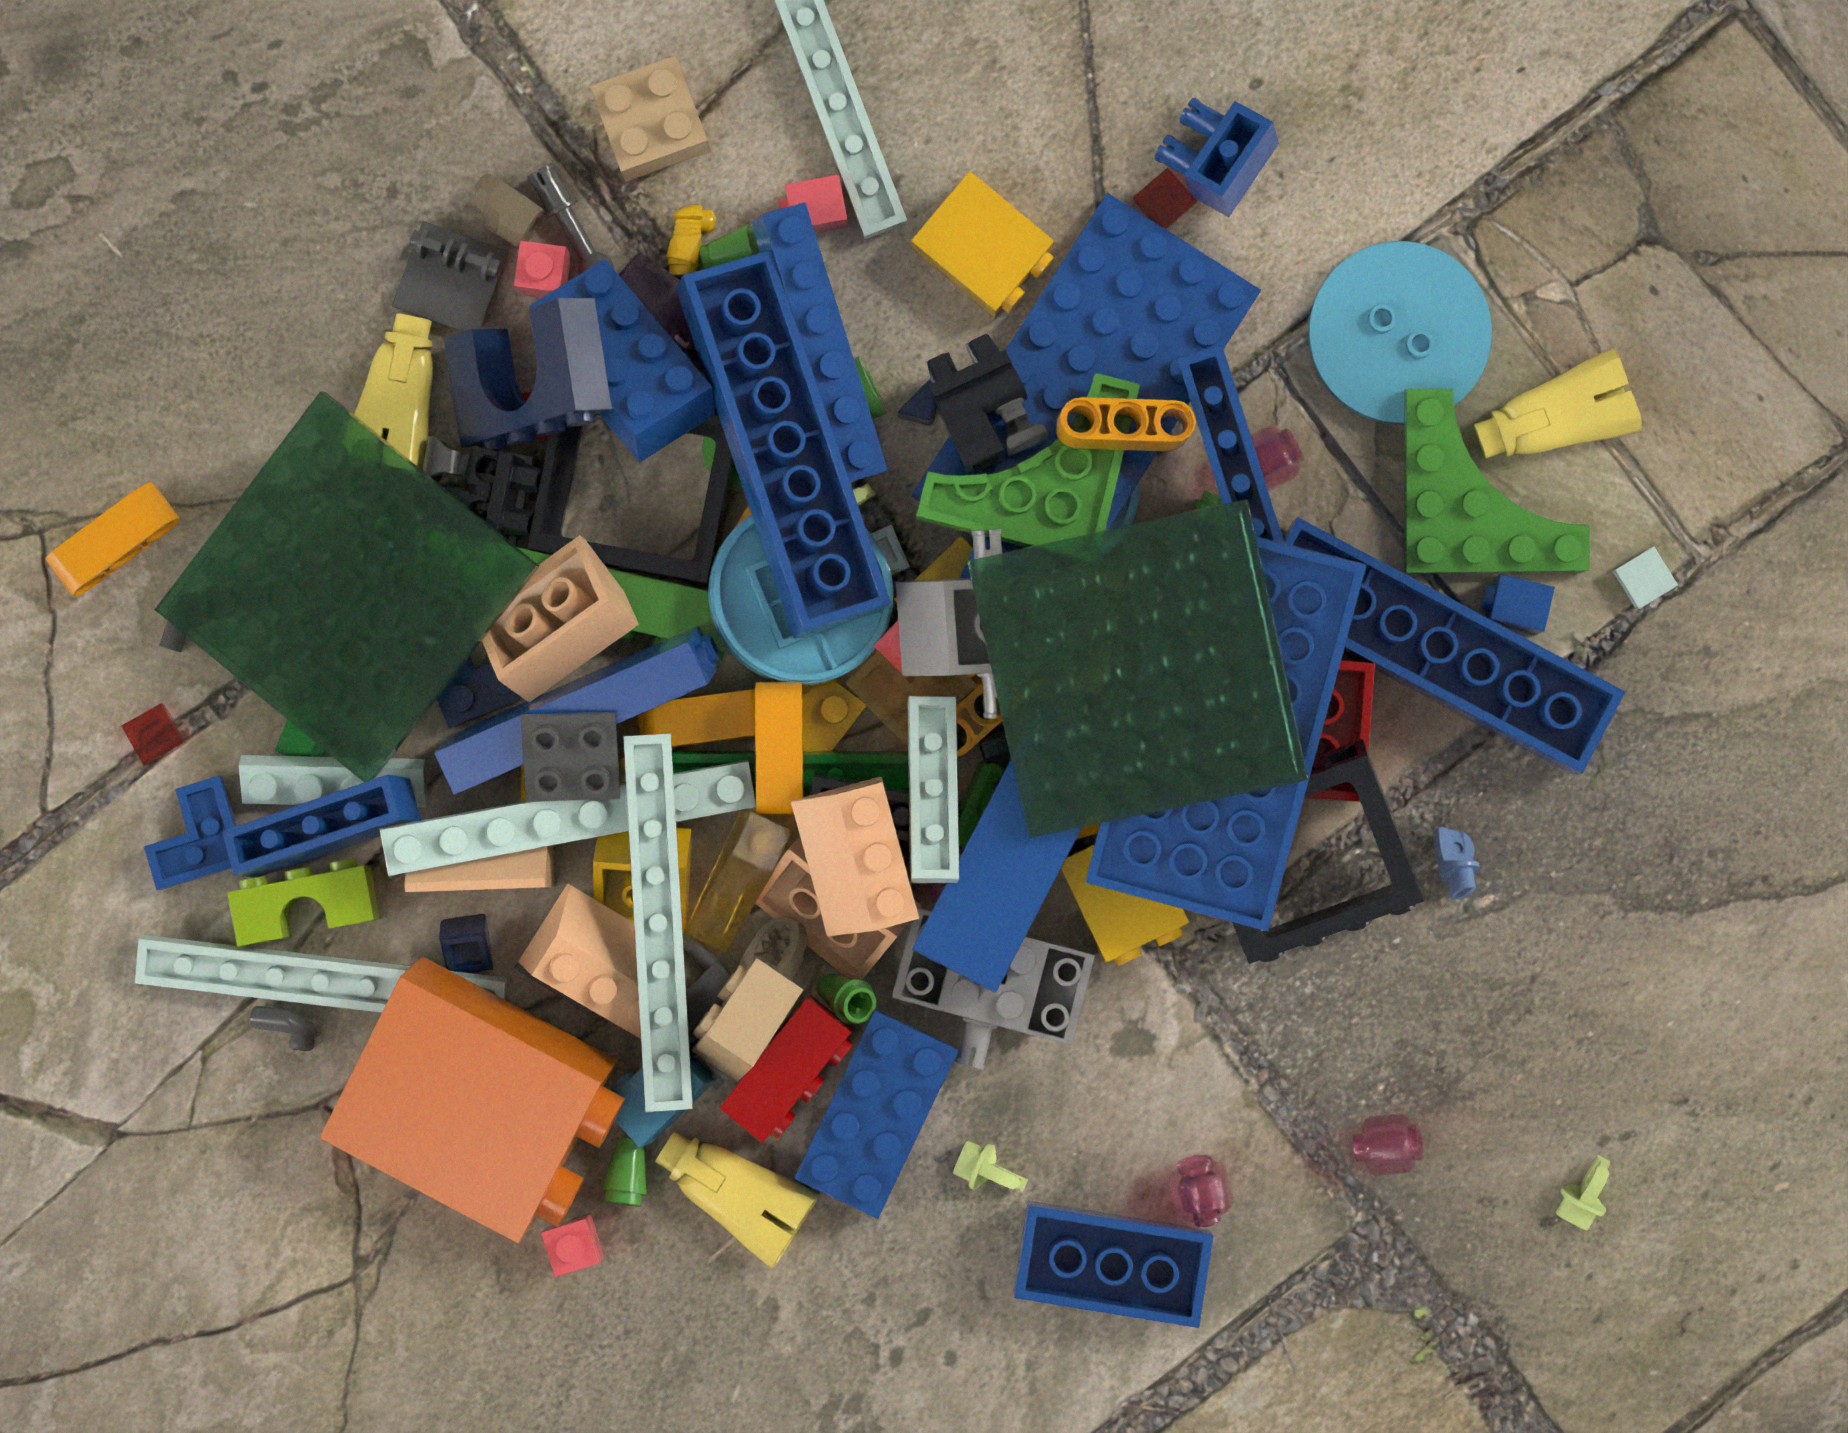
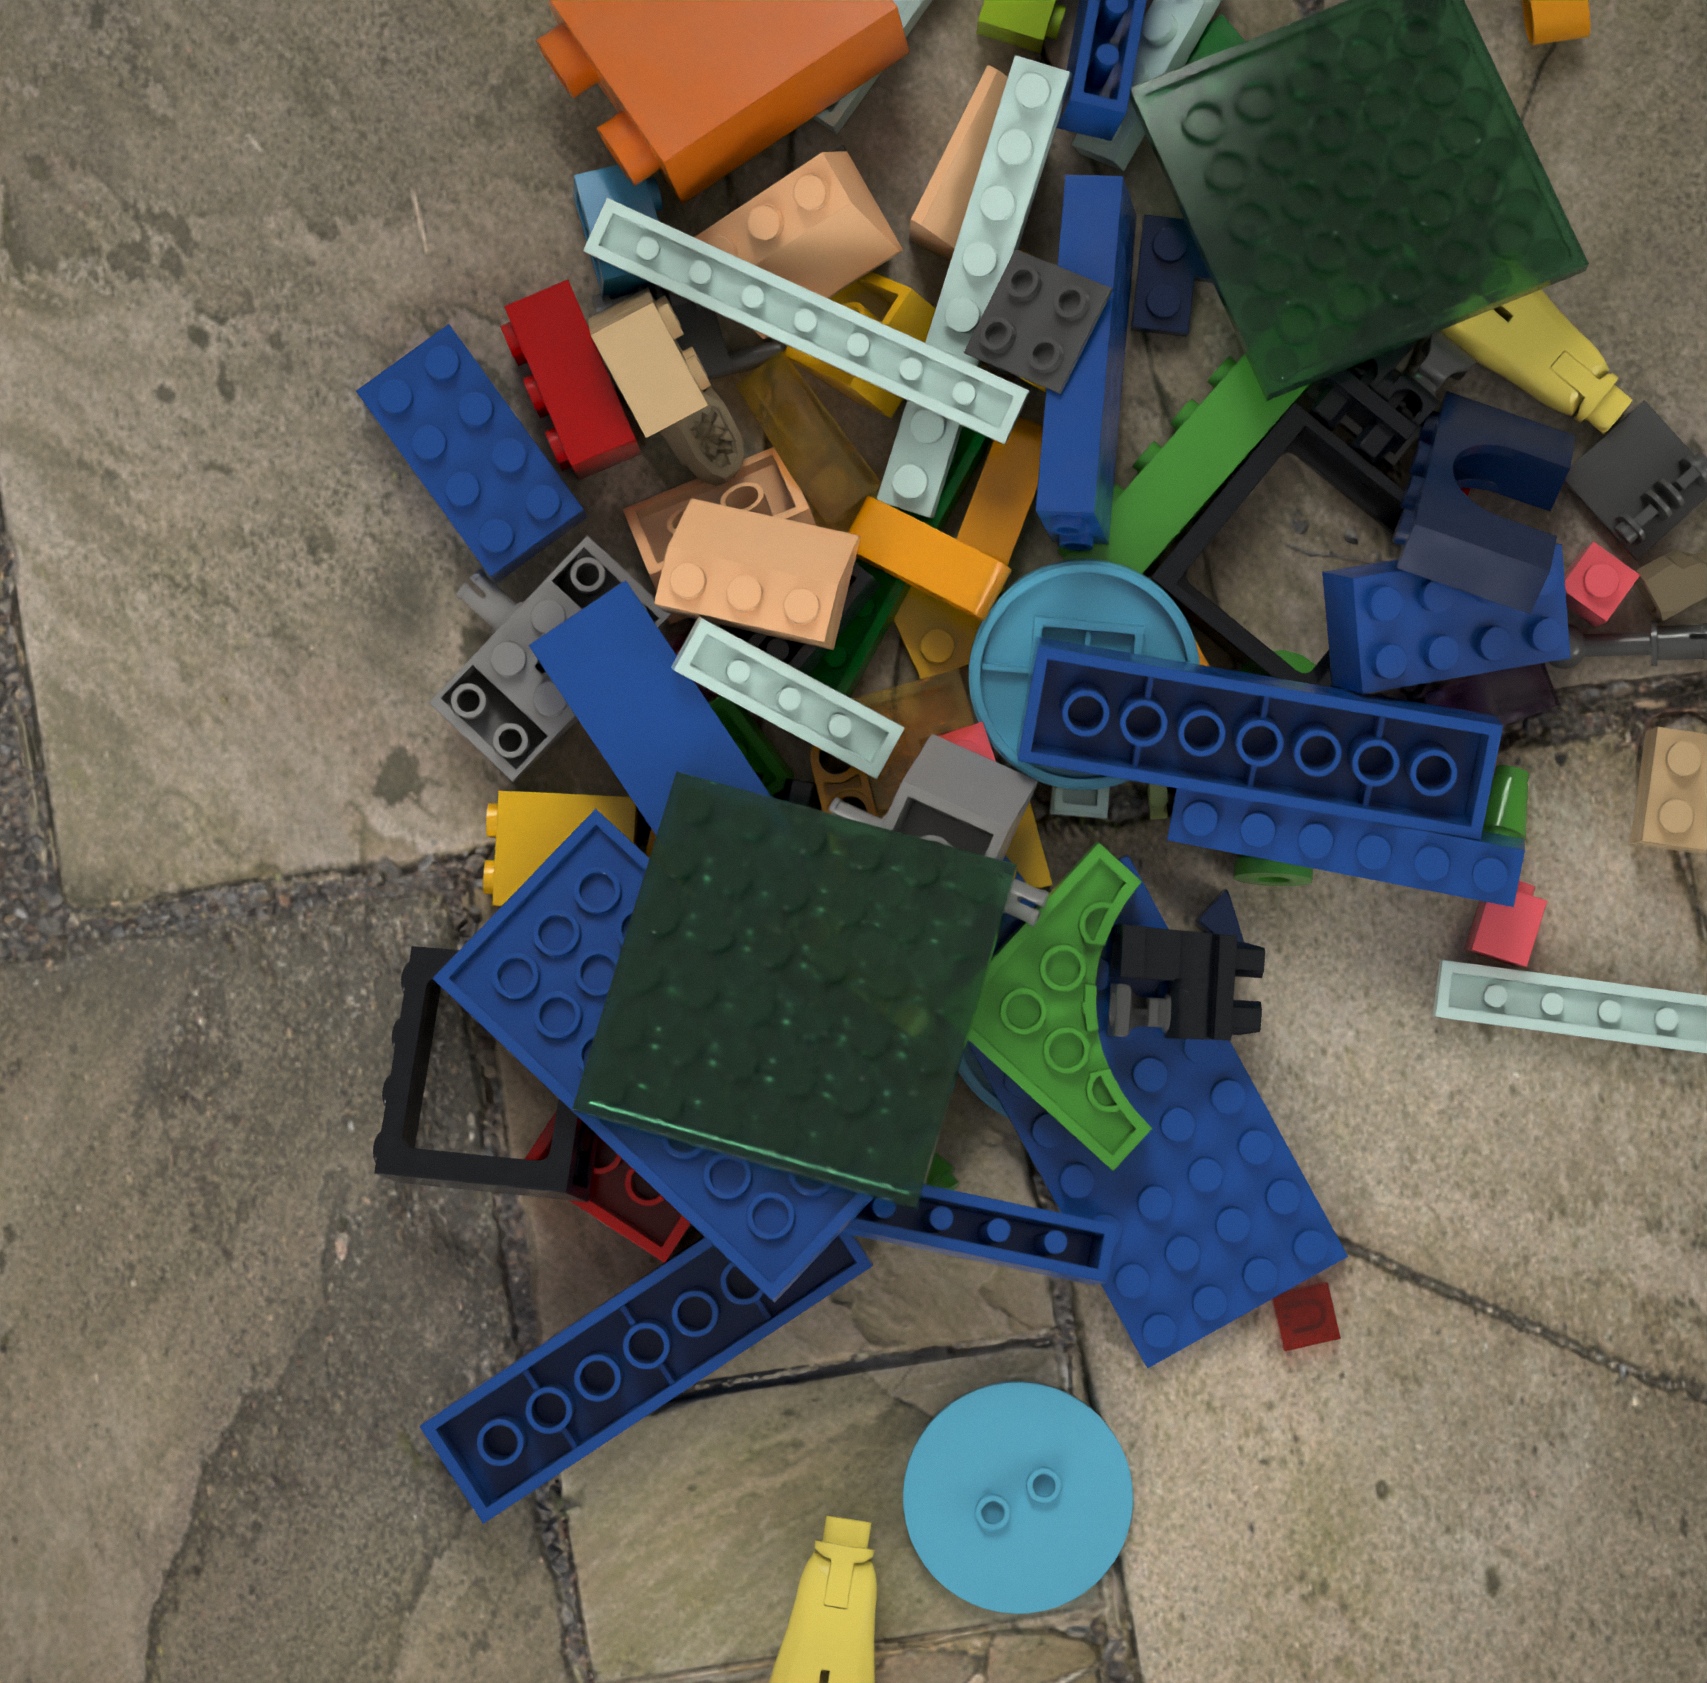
camera: 120 degrees right, 0 degrees up
dark blue slope [439,914,493,973] -> none
light nougat slope [471,535,639,703] -> none
coral brick [541,1213,604,1277] -> none
bright green cone [601,1138,647,1207] -> none
light yellow piece [655,1131,821,1269] -> none
yellow arm [665,204,716,277] -> none
bright green cone [817,973,876,1024] -> none
yellow brick [911,171,1055,318] -> none
yellowish green piece [953,1140,1028,1192] -> none
blue brick [1013,1200,1214,1328] -> none
light orange beam [1055,397,1196,451] -> none
blue brick [1155,98,1279,217] -> none
clear pink head [1169,1155,1233,1227] -> none
clear pink head [1250,424,1304,492] -> none
clear pink head [1353,1113,1423,1176] -> none
bright green plate [1404,389,1590,573] -> none
medium blue piece [1433,827,1480,900] -> none
blue brick [1480,574,1555,635] -> none
light aqua tile [1612,546,1678,610] -> none

